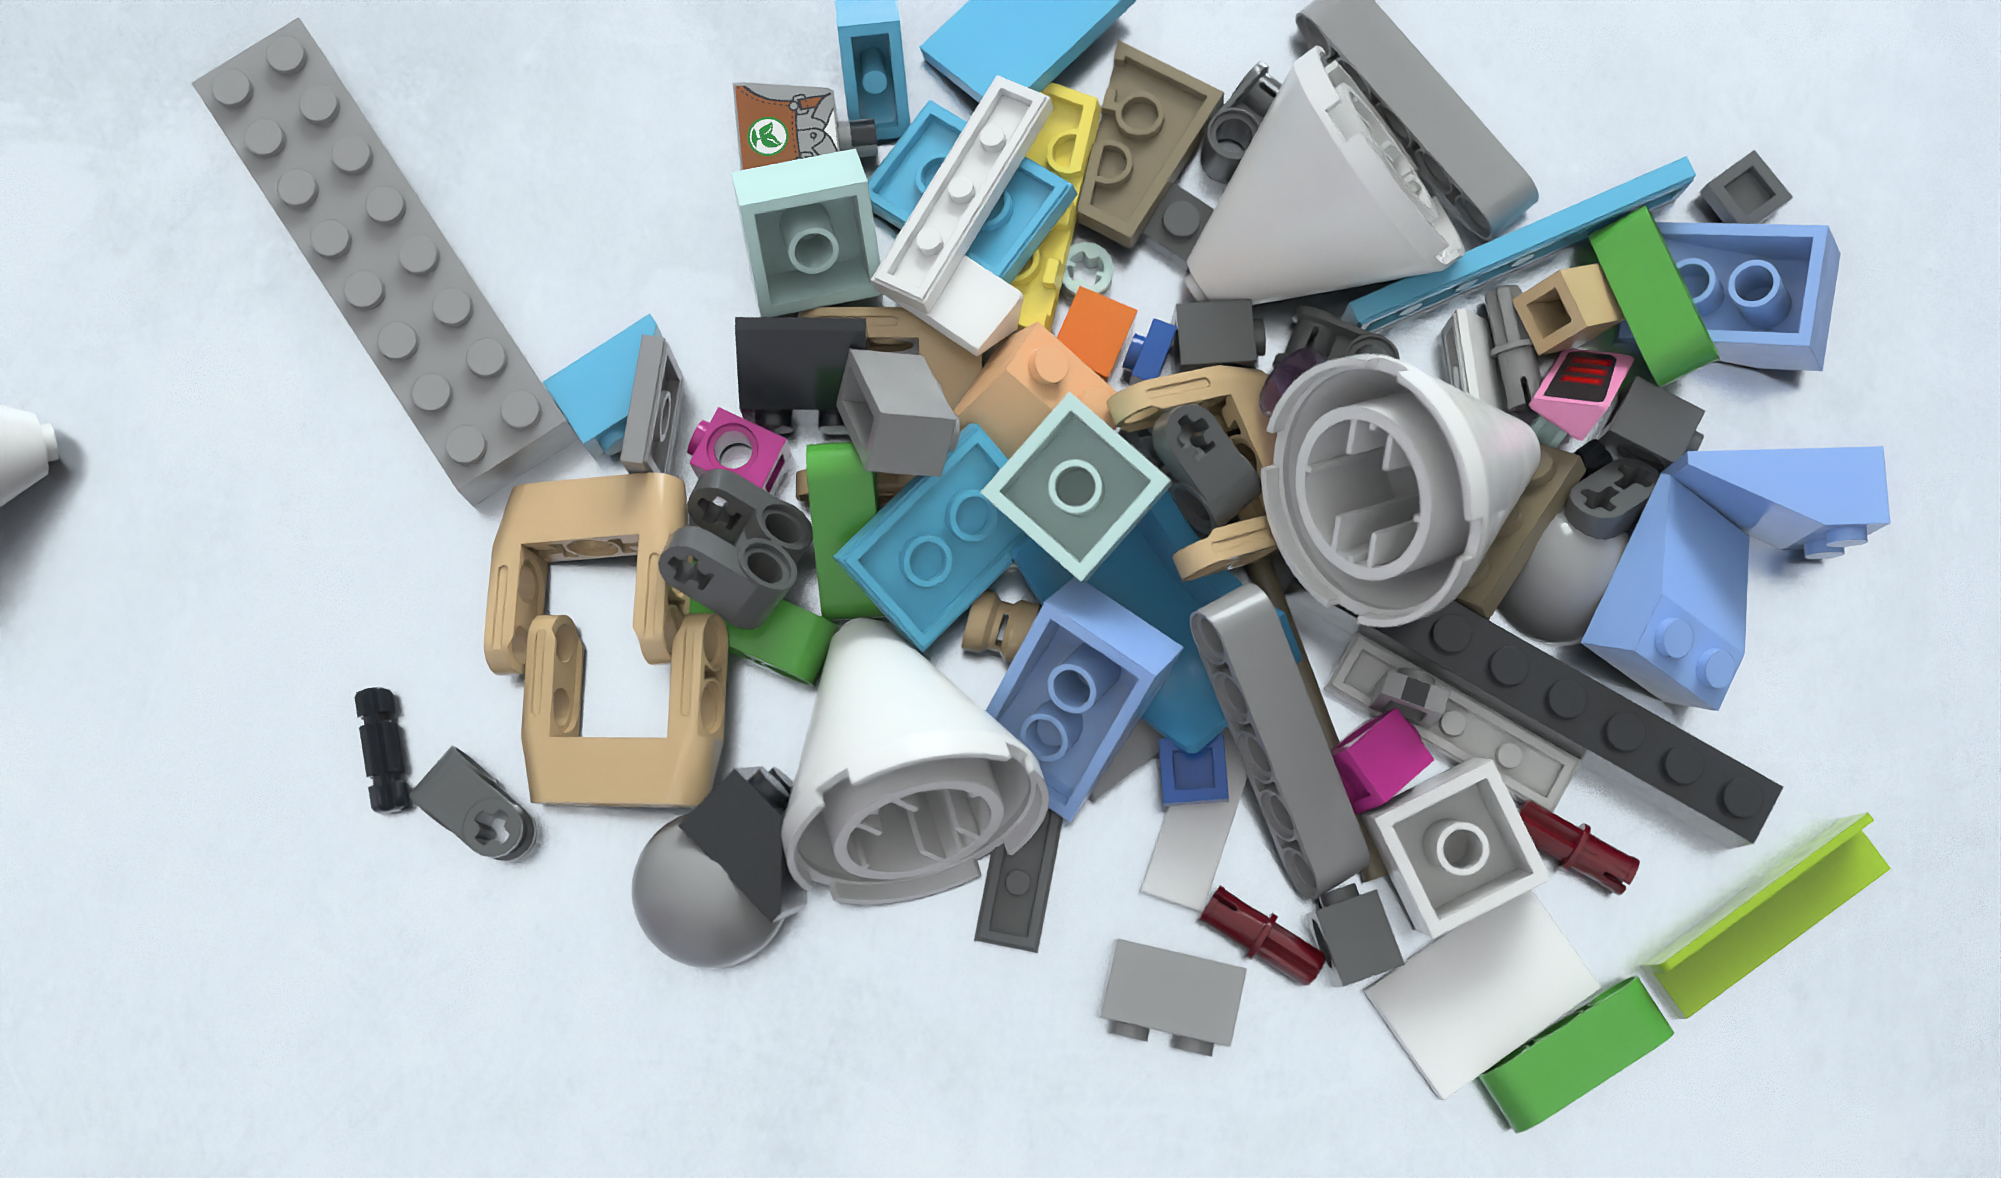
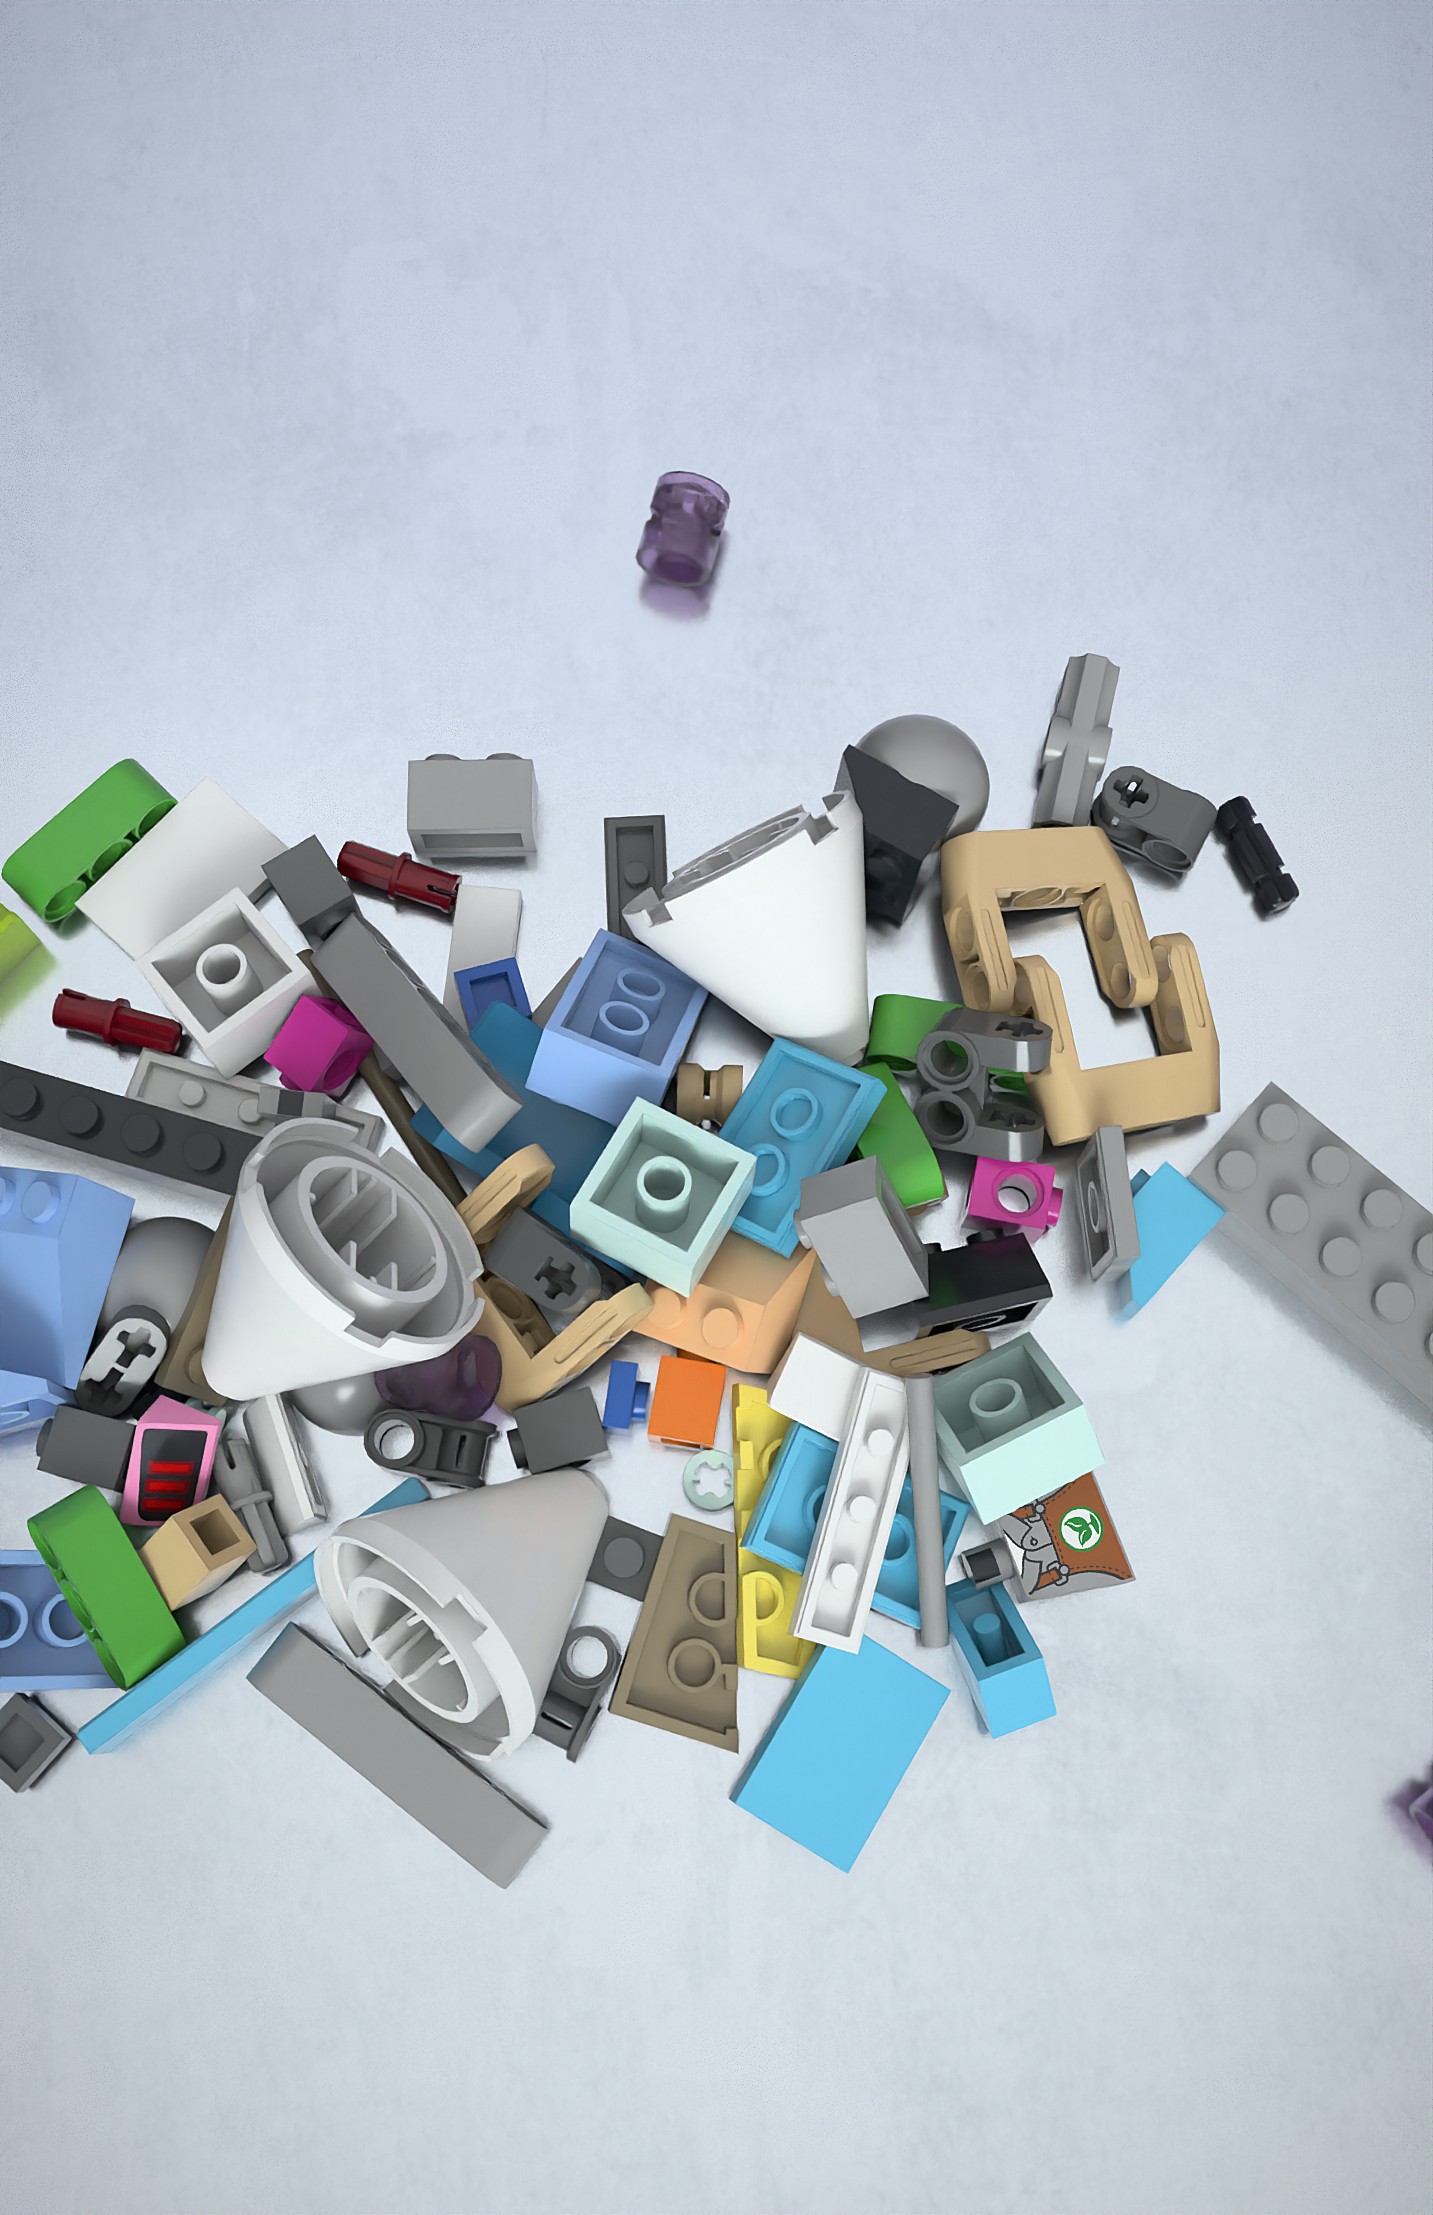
camera: 170 degrees right, 5 degrees down
none -> light grey bar [905,1373,949,1648]
none -> light grey piece [1031,653,1121,829]

